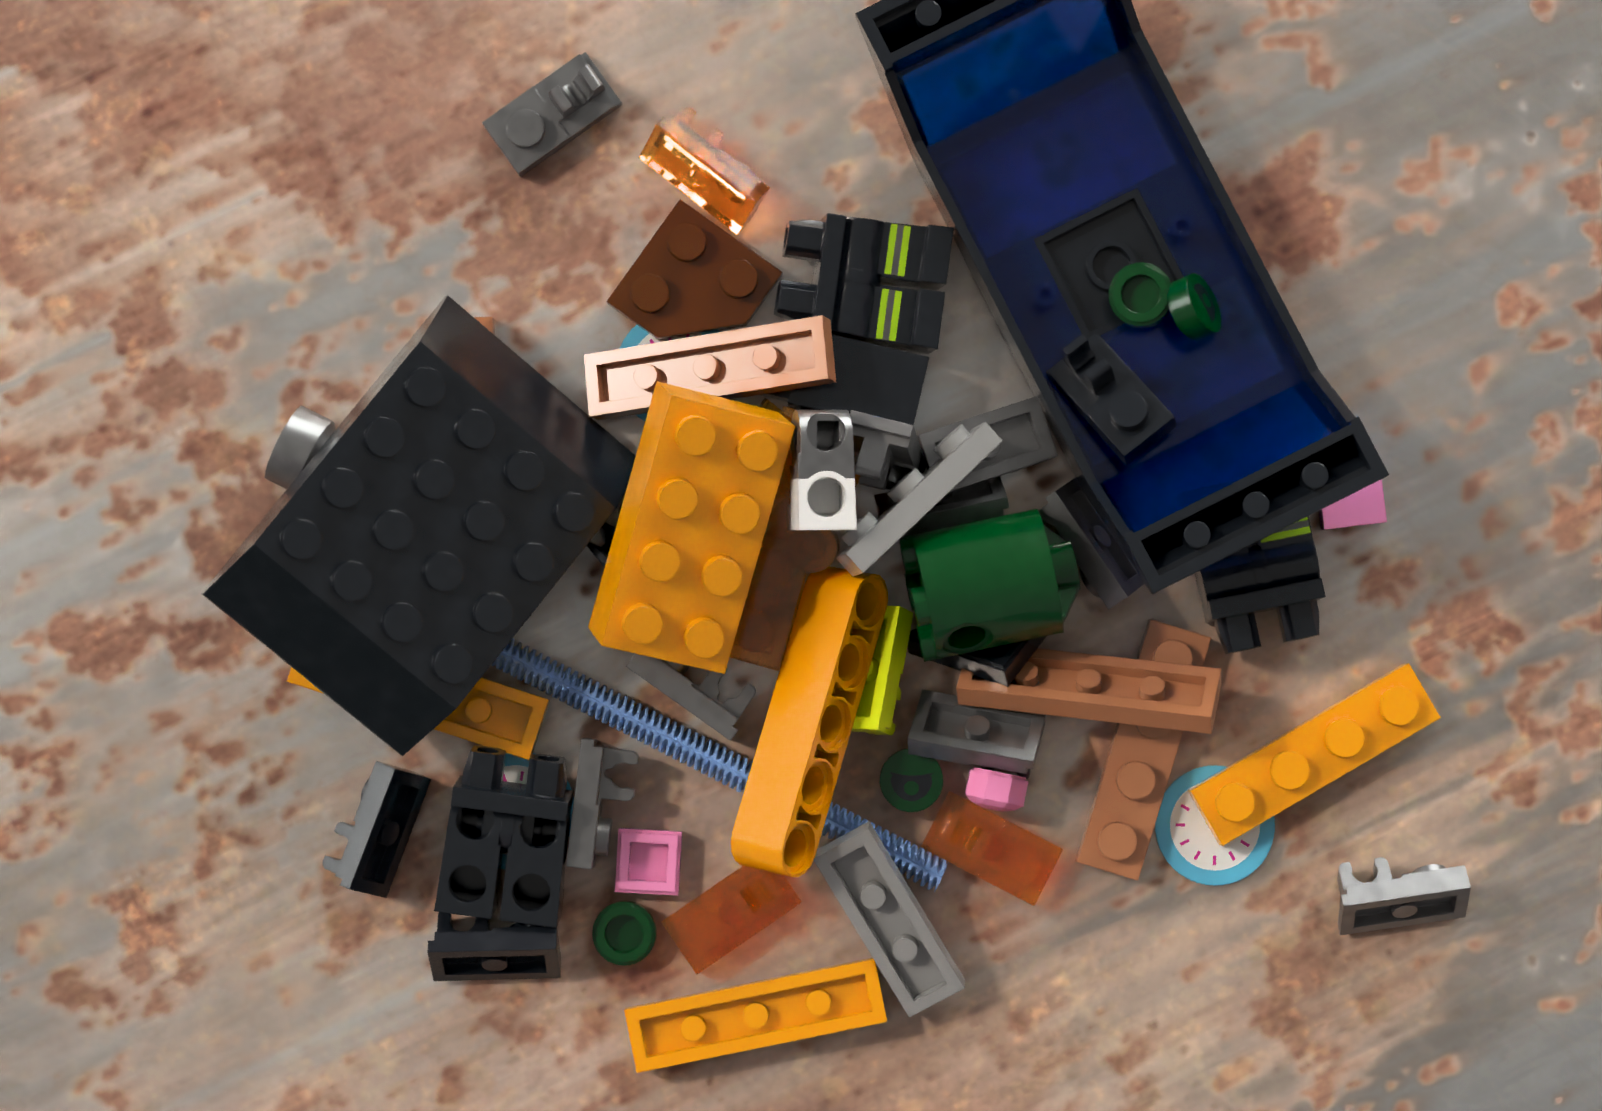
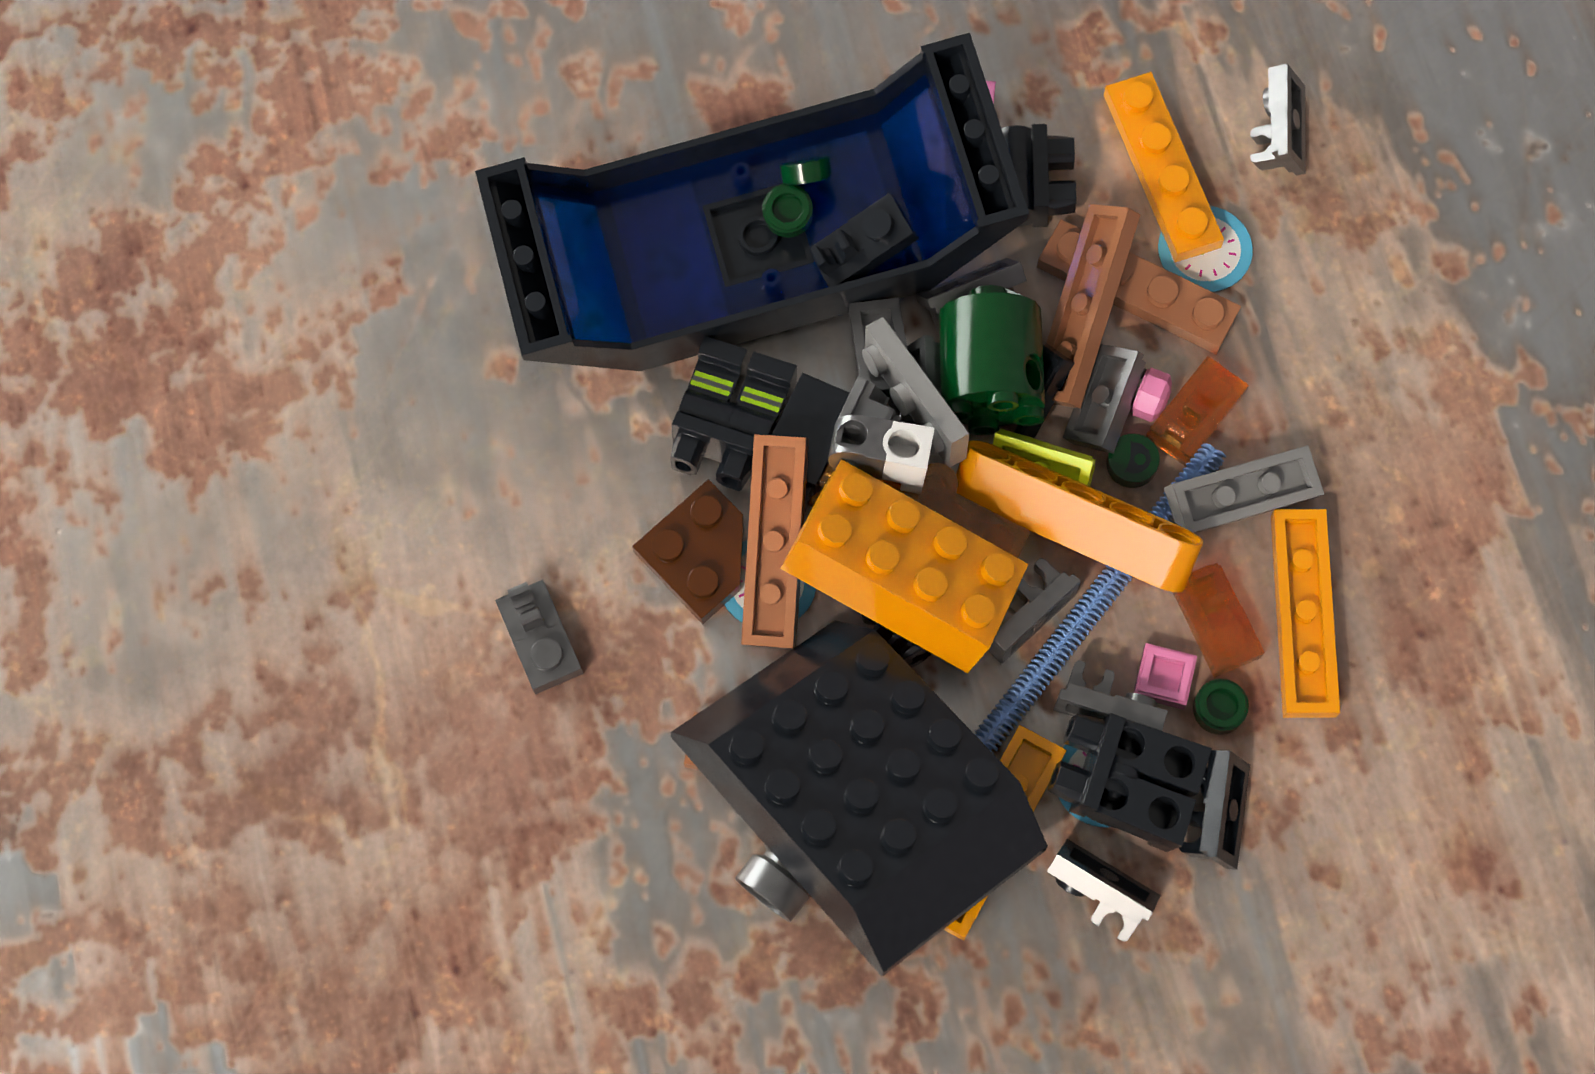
camera: 70 degrees left, 15 degrees down
clear orange plate [639,107,770,235] -> none

